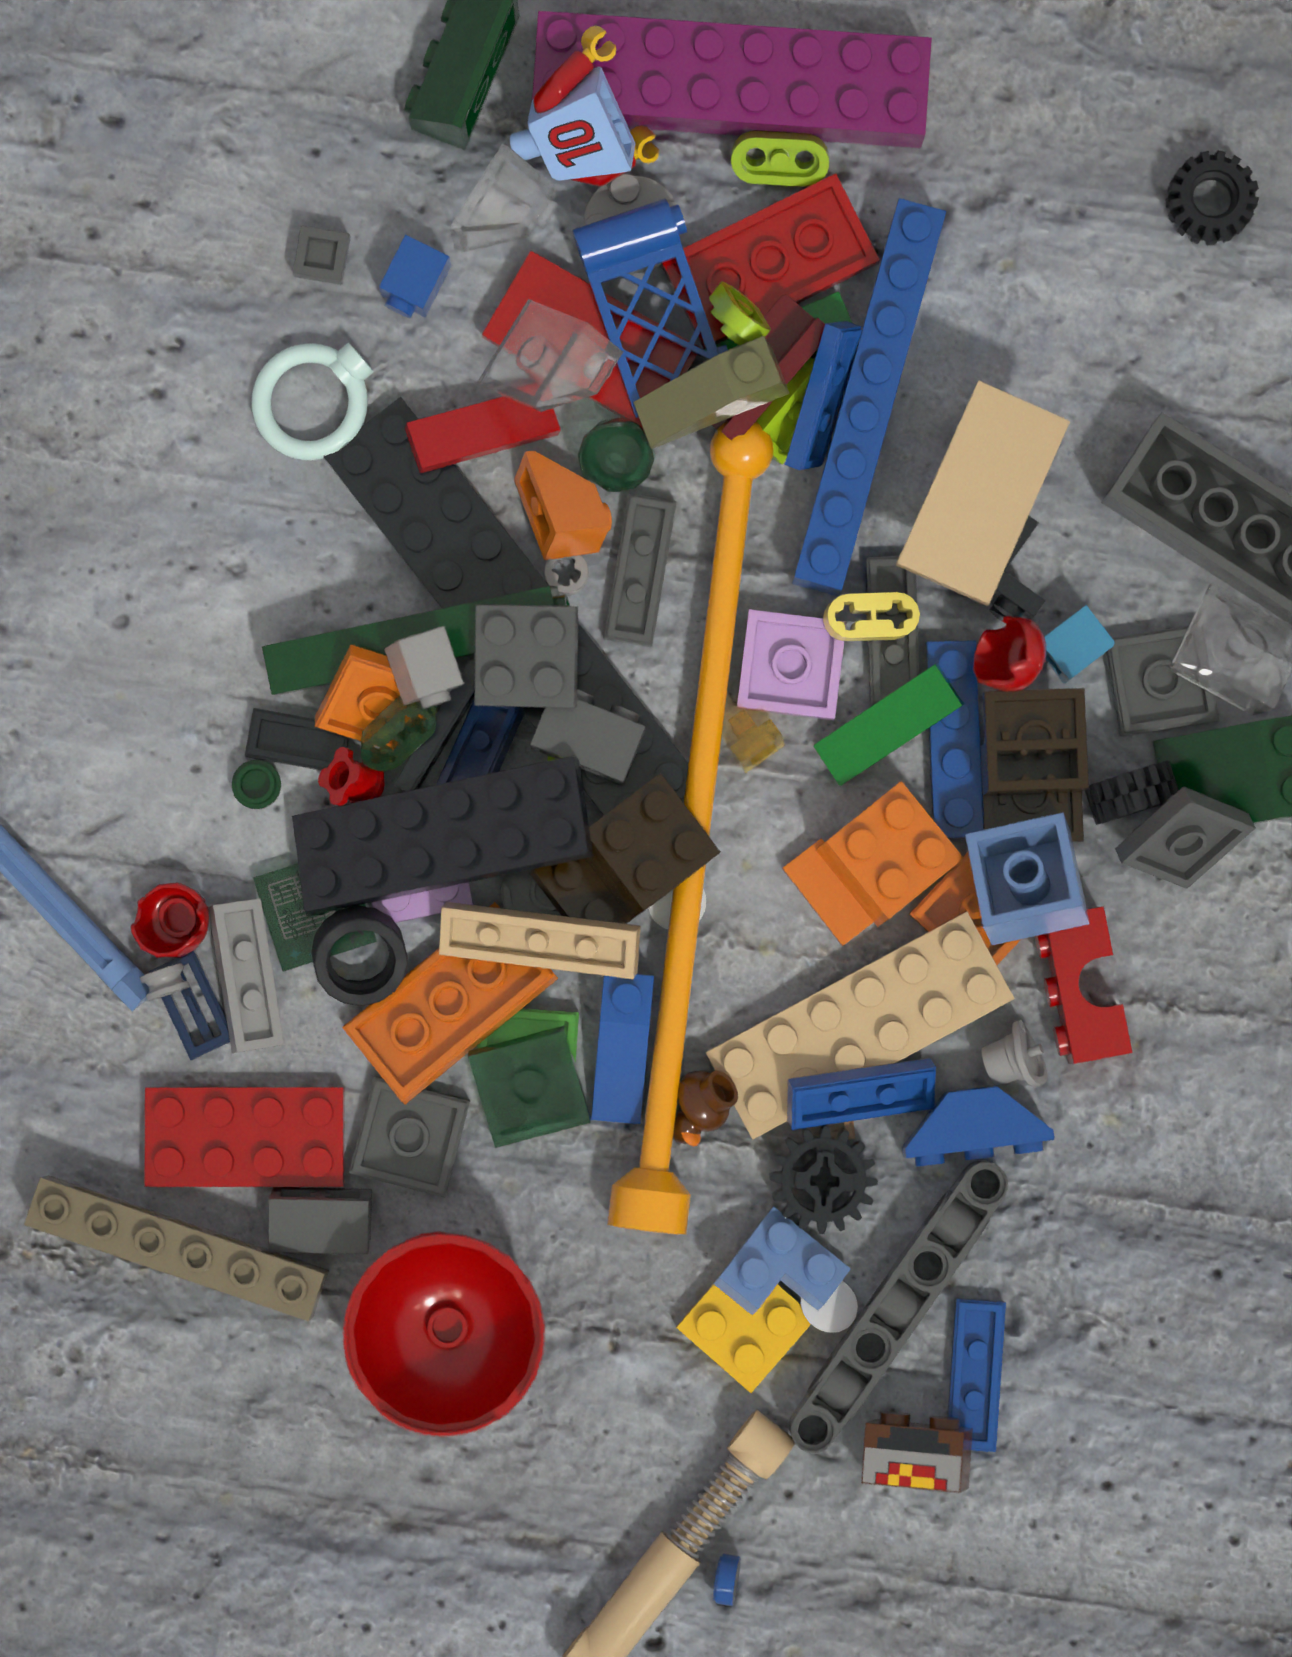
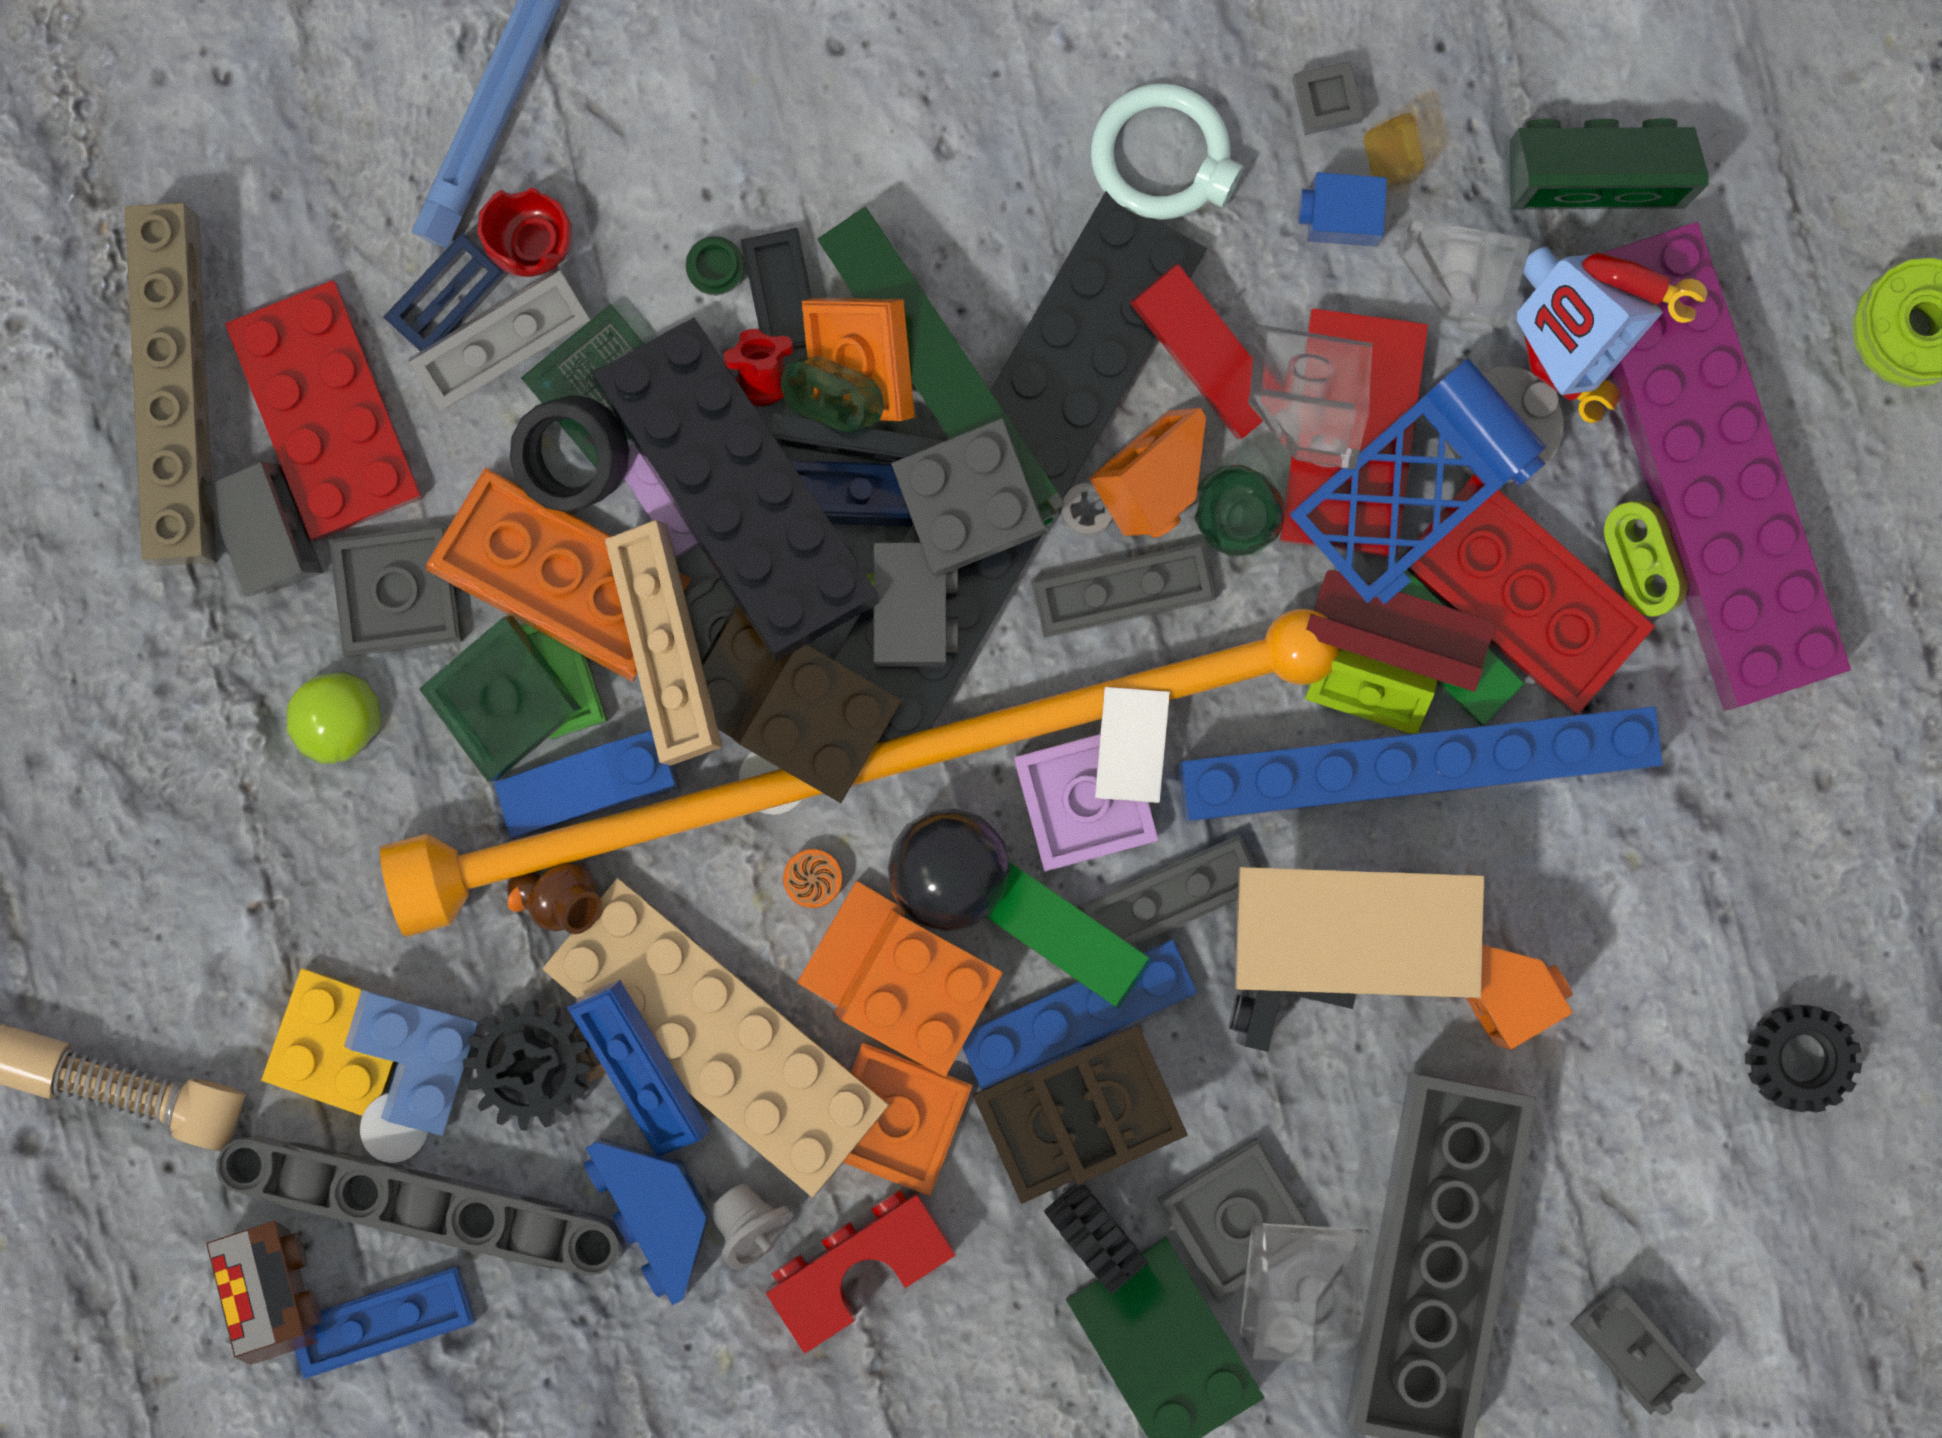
camera: 70 degrees right, 0 degrees up
light grey bush [140,963,190,1001] -> none
red rock [343,1231,545,1436] -> none
light grey brick [385,626,464,709] -> none
olive slope [633,336,790,449] -> none
lime plate [709,281,771,345] -> none
blue tile [713,1553,741,1606] -> none
clear yellow tile [728,709,785,774] -> none
blue tile [785,321,862,471] -> none
light yellow beam [823,592,920,641] -> none
medium blue brick [965,813,1090,945] -> none
red hair [973,616,1047,692] -> none
dark azure panel [1044,605,1115,684] -> none
dark grey plate [1115,787,1256,889] -> none
none -> lime hair [286,671,381,764]
none -> tile [783,849,843,908]
none -> black piece [888,808,1010,931]
none -> white sticker [1095,687,1170,803]
none -> clear yellow slope [1363,112,1425,187]
none -> orange slope [1465,945,1573,1050]

